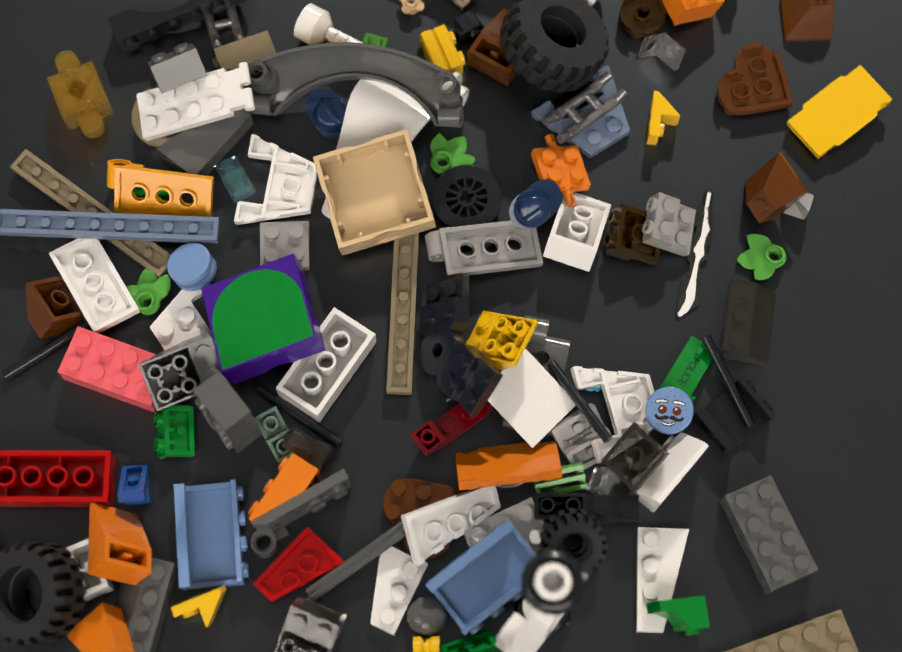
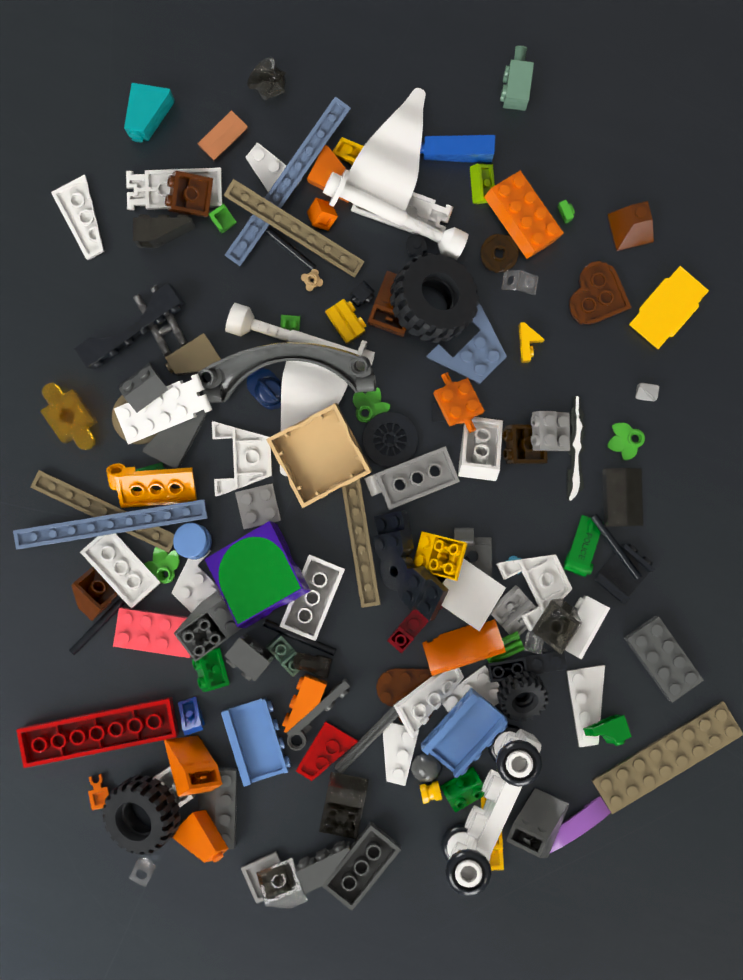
camera: 10 degrees left, 15 degrees up
yellow slope [171,585,226,627] -> none
clear light blue slope [214,156,256,203] -> none
dark blue piece [509,179,562,230] -> none
flat silver piece [541,71,628,143] -> none
black bar [547,360,612,443] -> none
medium blue head [645,387,694,434] -> none
reddish brown slope [745,152,808,224] -> none

